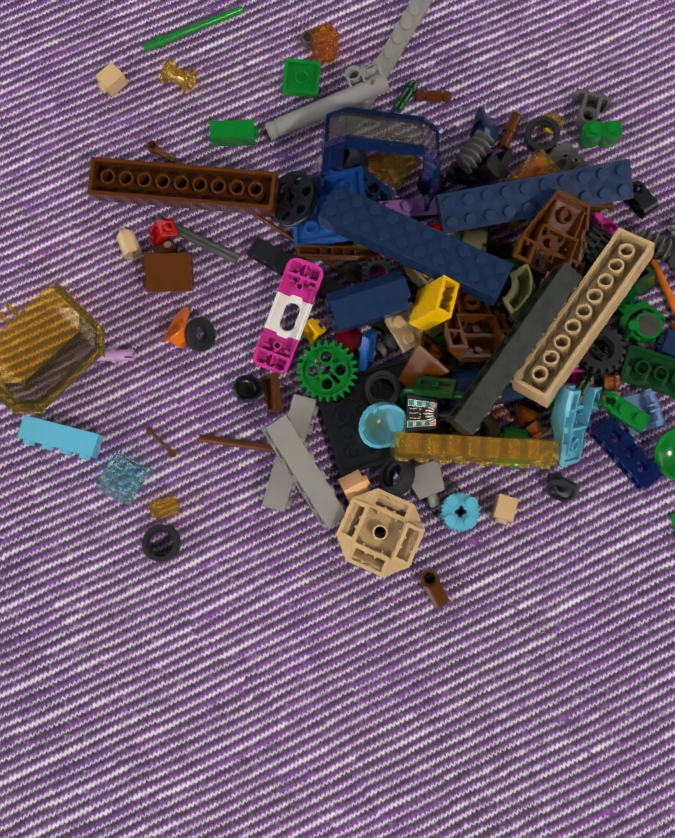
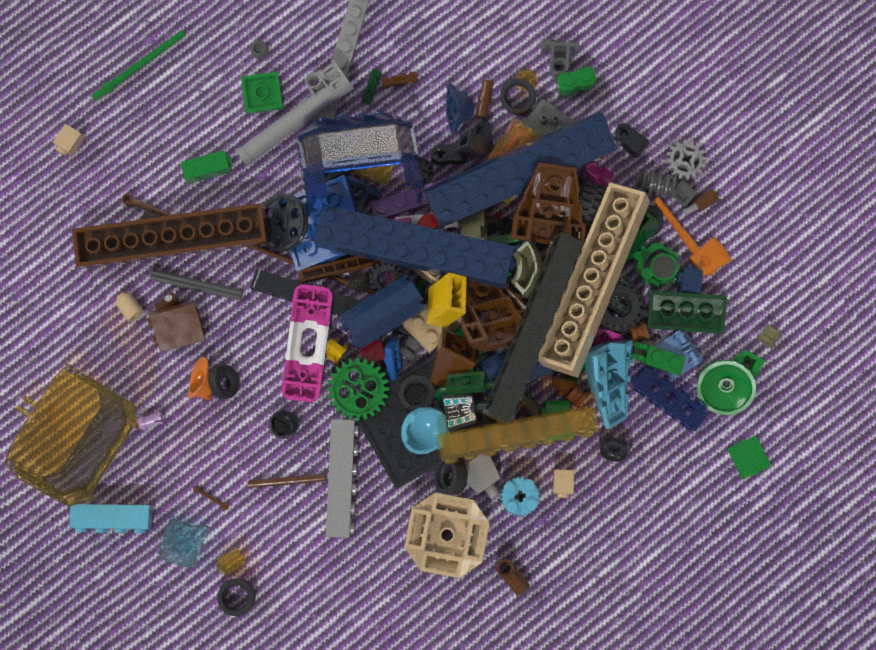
camera: 10 degrees left, 0 degrees up
red bracket [149,218,178,247] -> none
clear yellow hose [160,59,197,94] -> none
light grey brick [261,415,346,528] -> none
reddish brown tile [263,373,283,414] -> none
clear orange brick [310,22,340,64] -> none
light nougat brick [338,470,371,503] -> none
dark grey piece [455,131,495,174] -> none
dark green axle [576,372,594,406] -> none

